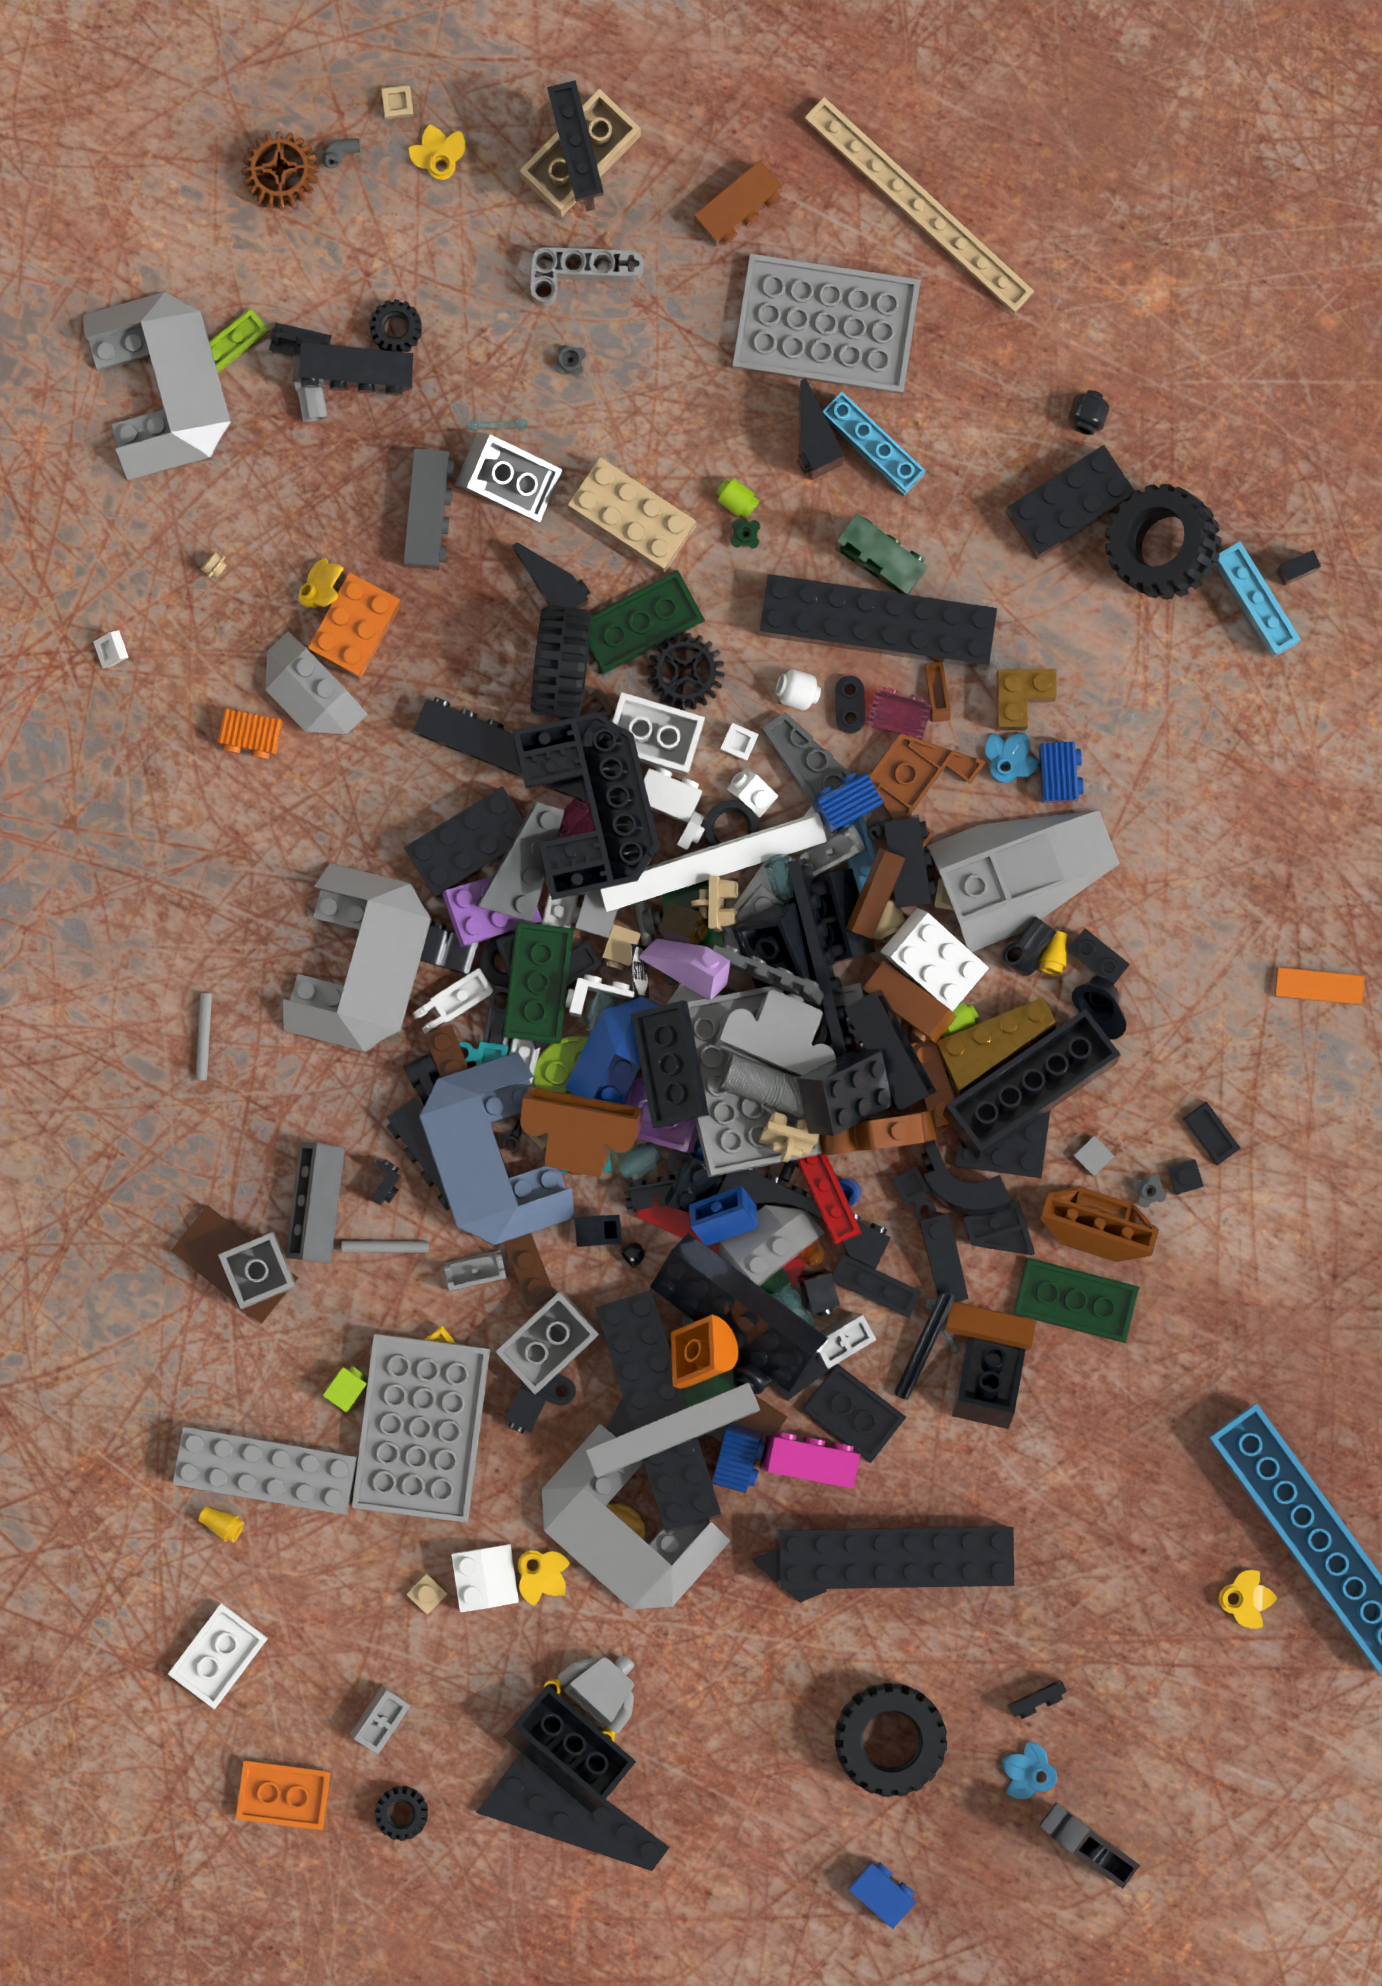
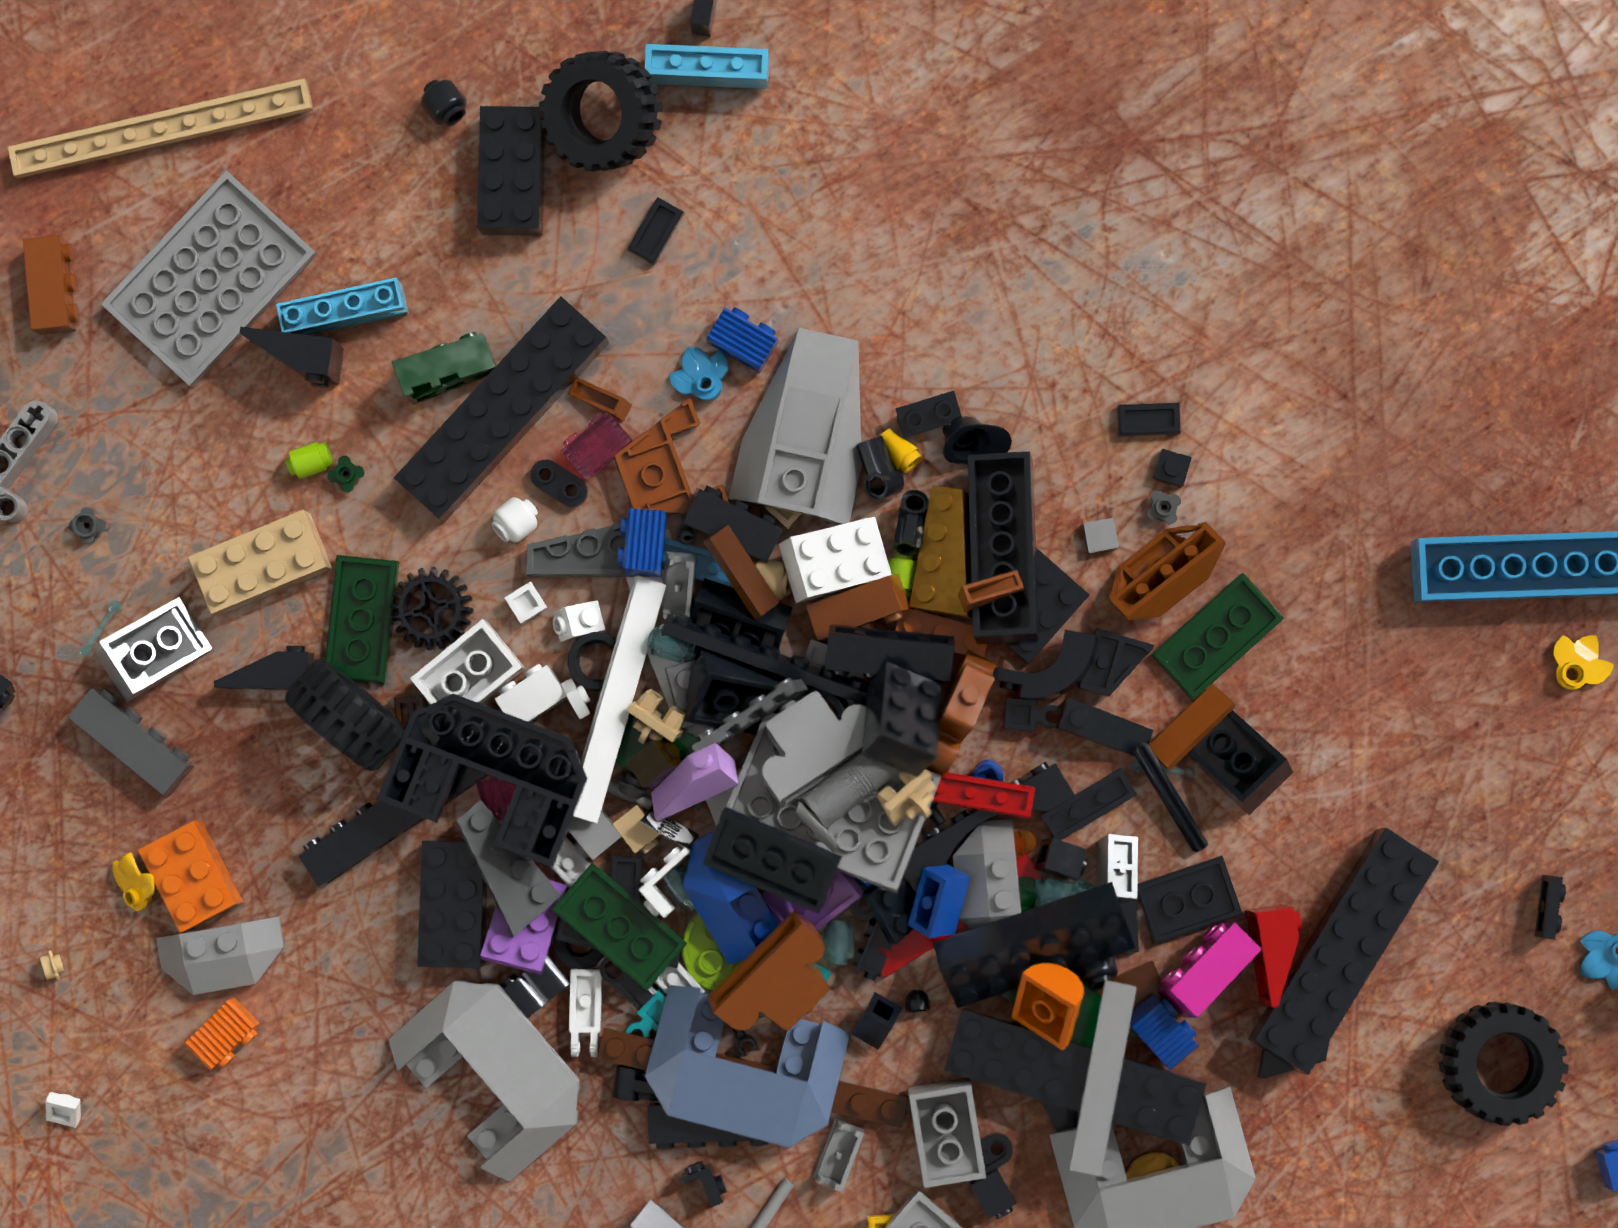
camera: 45 degrees left, 0 degrees up
pearl gold brick [996,669,1057,731] -> none
orange tile [1275,967,1365,1005] -> none
none -> black tile [627,197,684,266]
none -> white sticker [795,802,838,853]
none -> black piece [893,490,929,556]
none -> dark orange piece [958,570,1024,612]
none -> red slope [1245,904,1302,1008]

